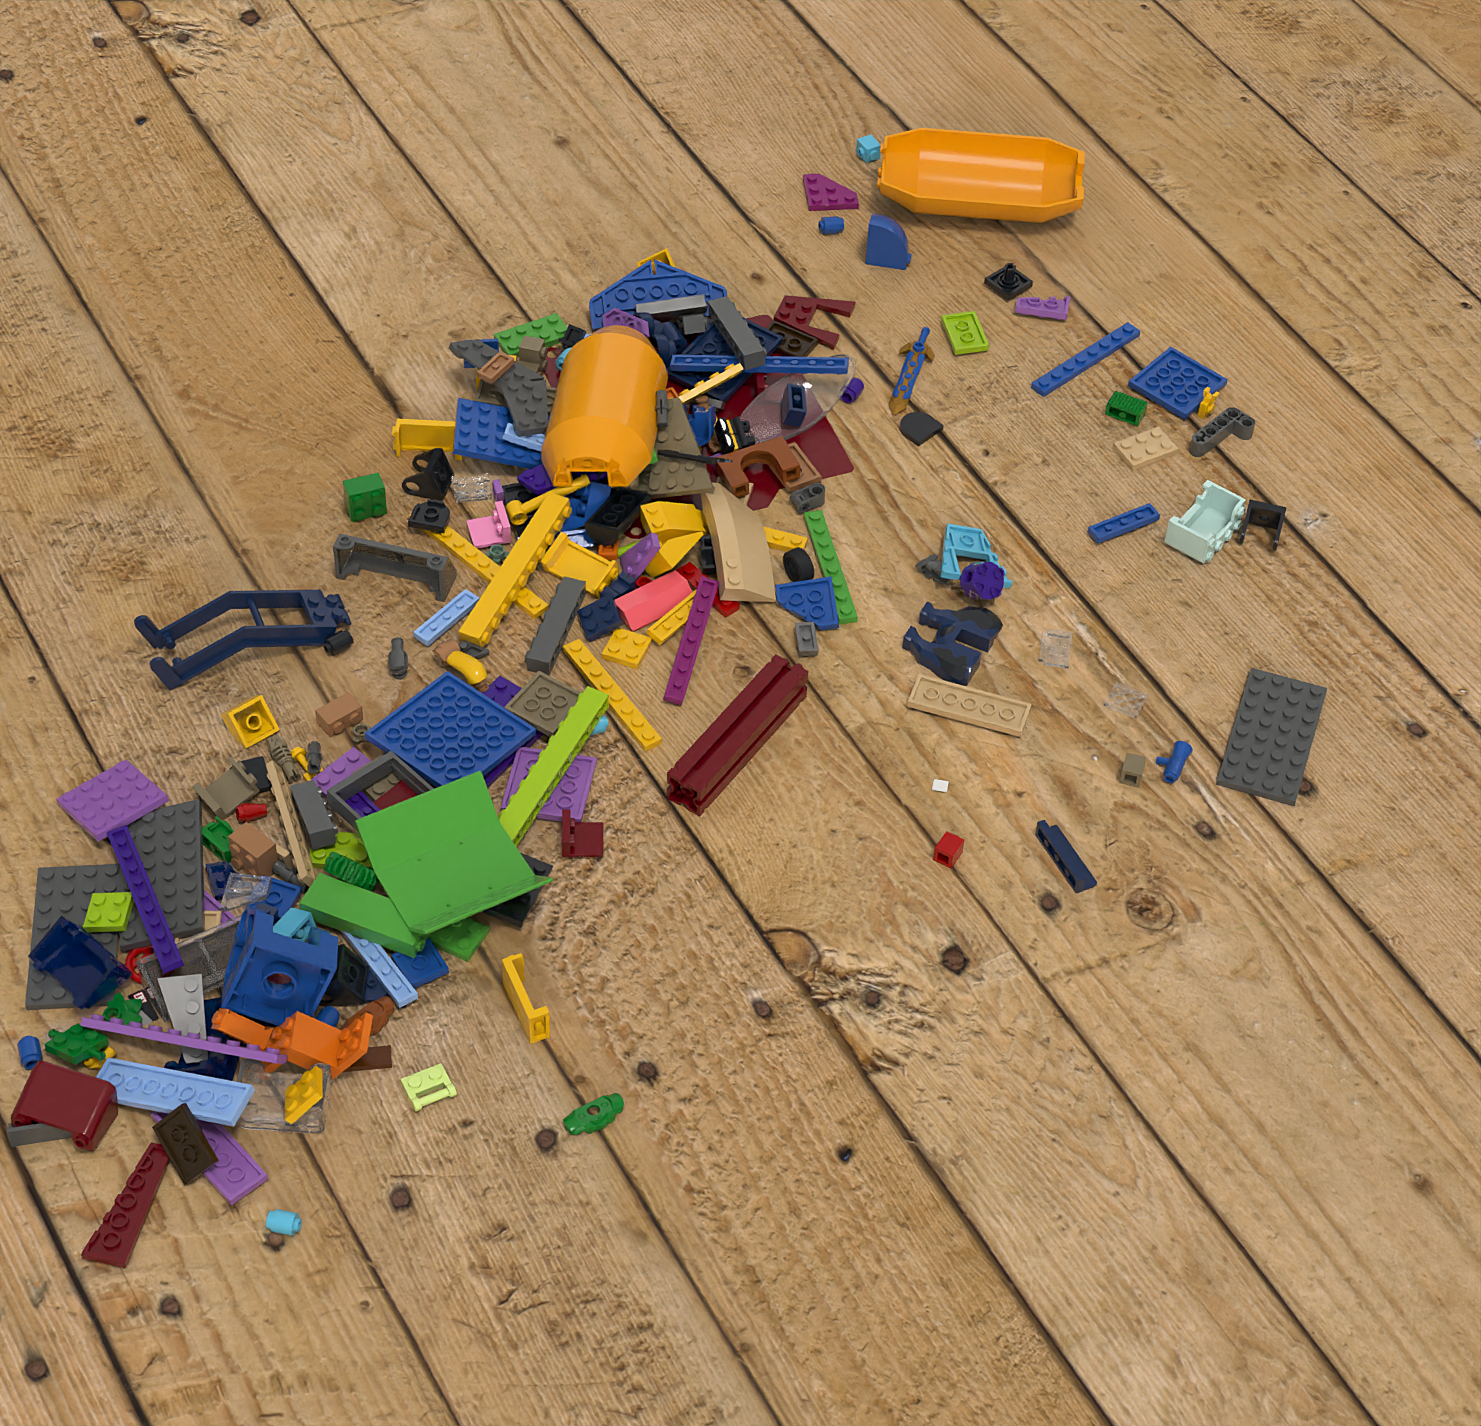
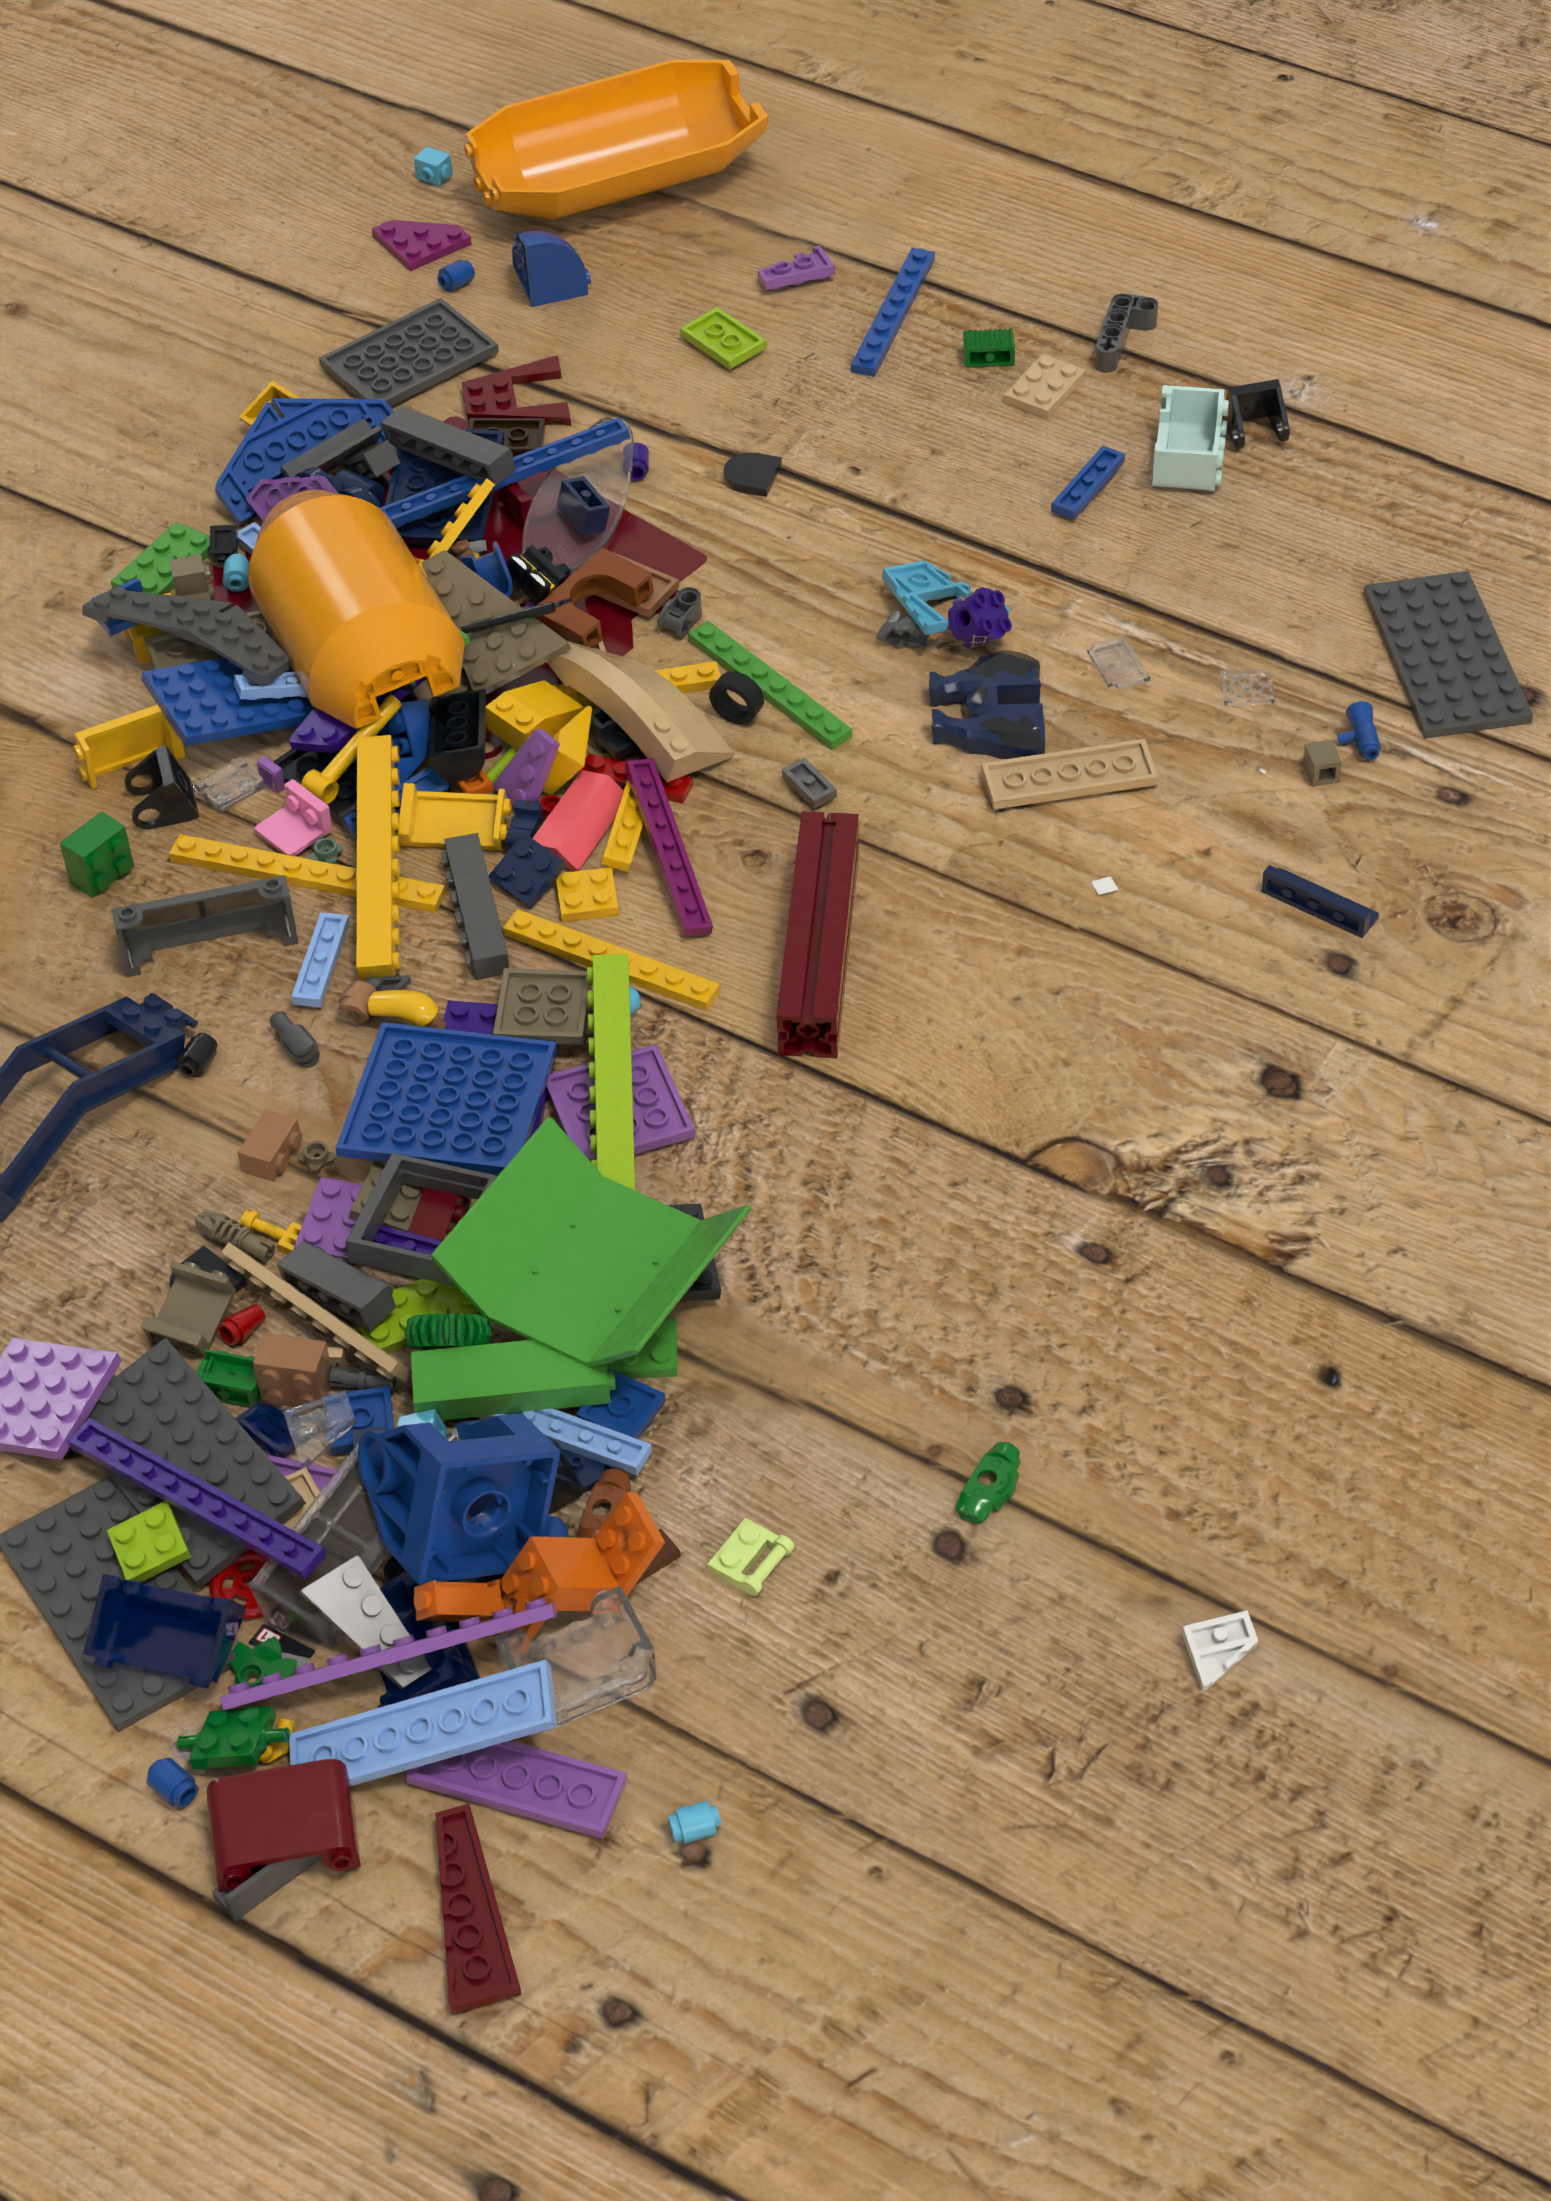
camera: 25 degrees left, 0 degrees up
dark brown tile [152,1103,219,1185] -> none
yellow slope [221,695,280,749] -> none
yellow plate [285,1066,323,1124] -> none
dark grey pin [306,741,322,774] -> none
black tile [408,499,450,533] -> none
medium nougat plate [477,351,515,384] -> none
yellow panel [502,953,550,1044] -> none
dark red bracket [562,809,604,857] -> none
dark grey pin [655,390,669,428] -> none
blue plate [775,576,839,630] -> none
sword [889,327,935,415] -> none
red brick [933,831,964,869] -> none
black plate [984,263,1033,301] -> none
blue plate [1128,347,1228,419] -> none
yellow plate [1198,387,1219,419] -> none
none -> dark grey plate [319,298,499,407]
none -> white wing [1181,1610,1258,1691]

